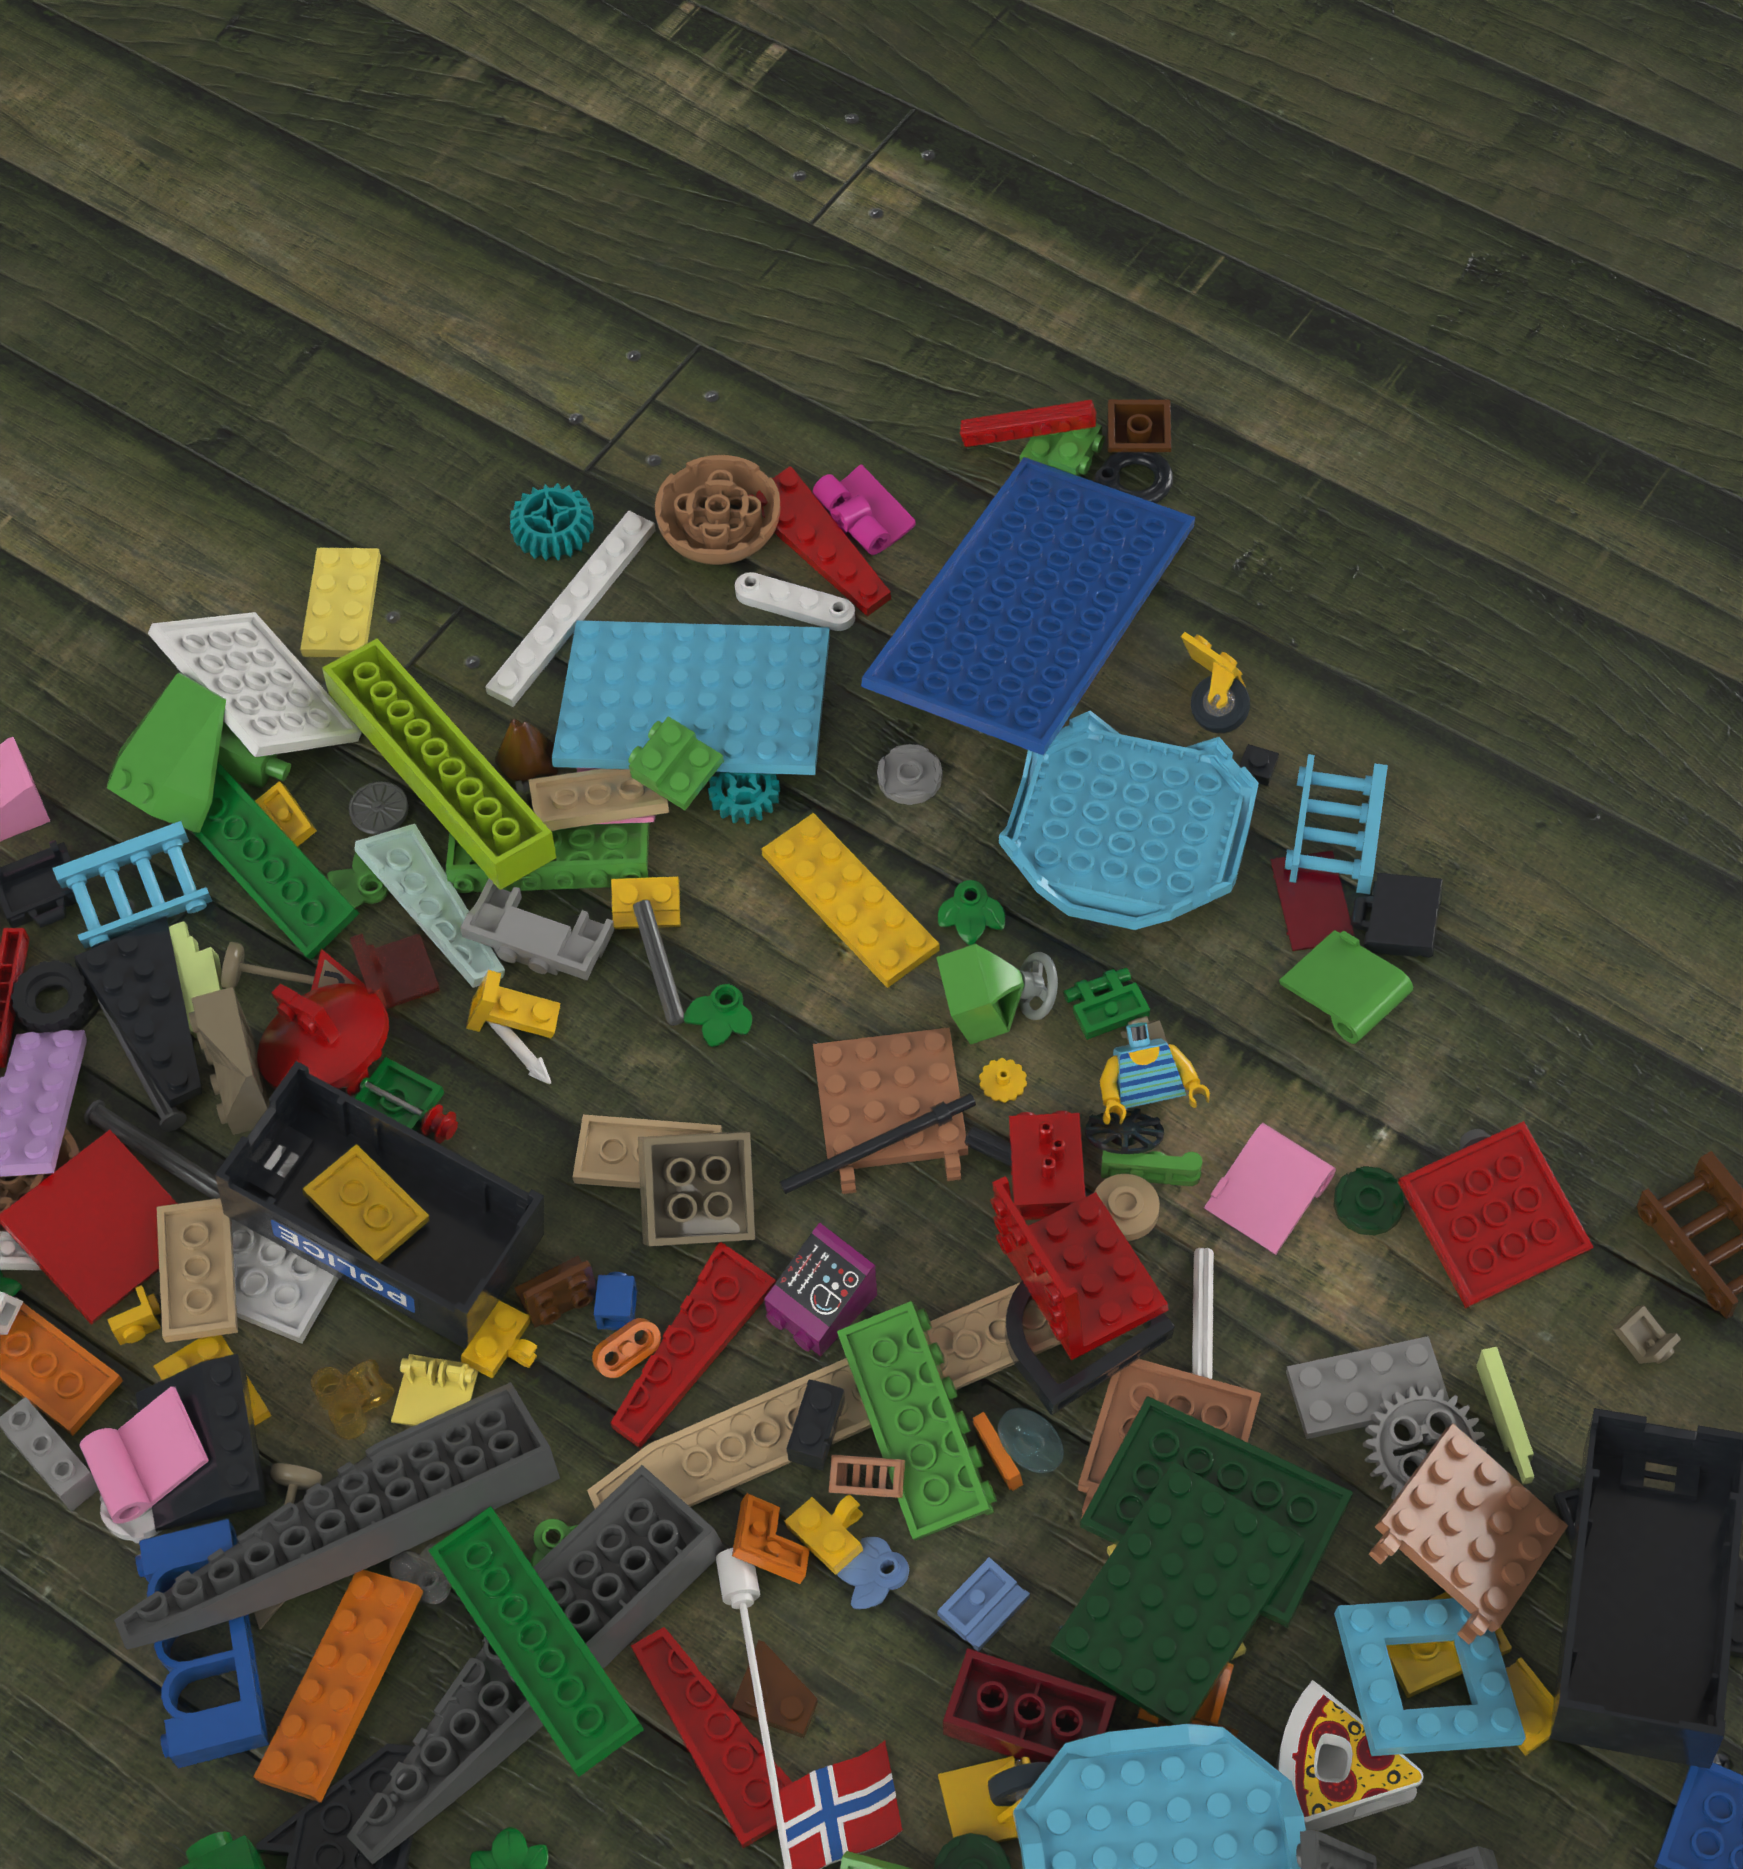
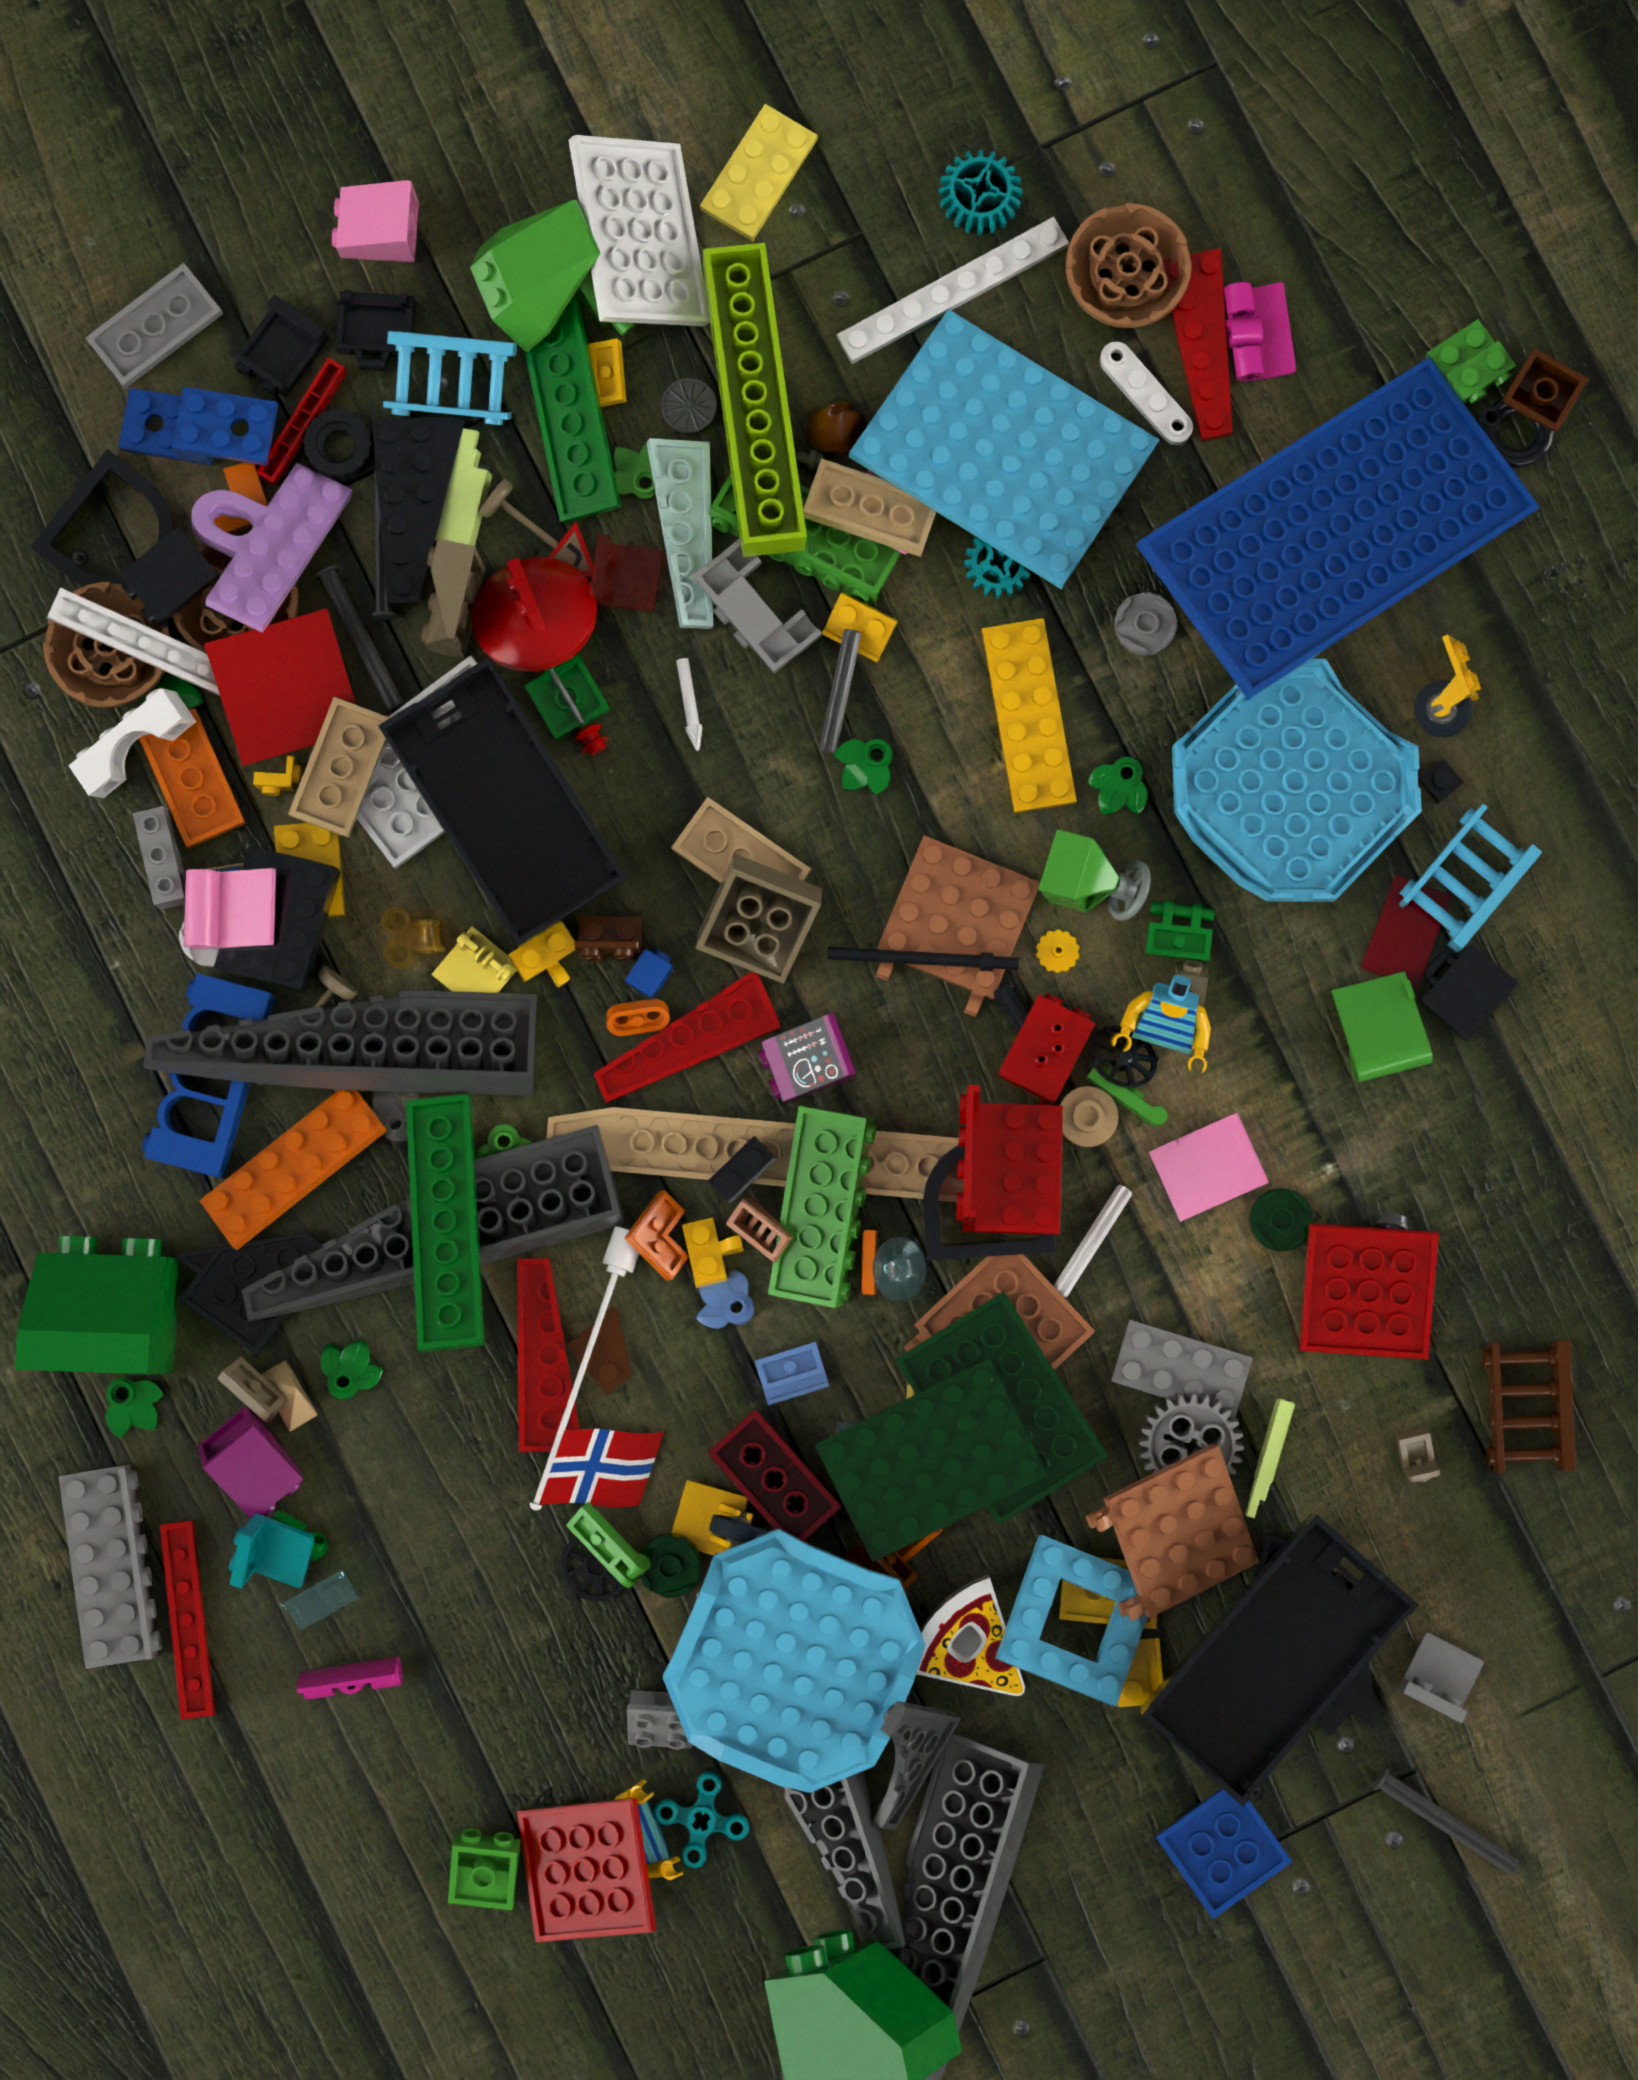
camera: 30 degrees right, 25 degrees up
yellow plate [302,1144,429,1263] -> none
yellow bracket [466,970,561,1038] -> none
bright green plate [628,716,724,811] -> none
red piece [960,400,1097,447] -> none

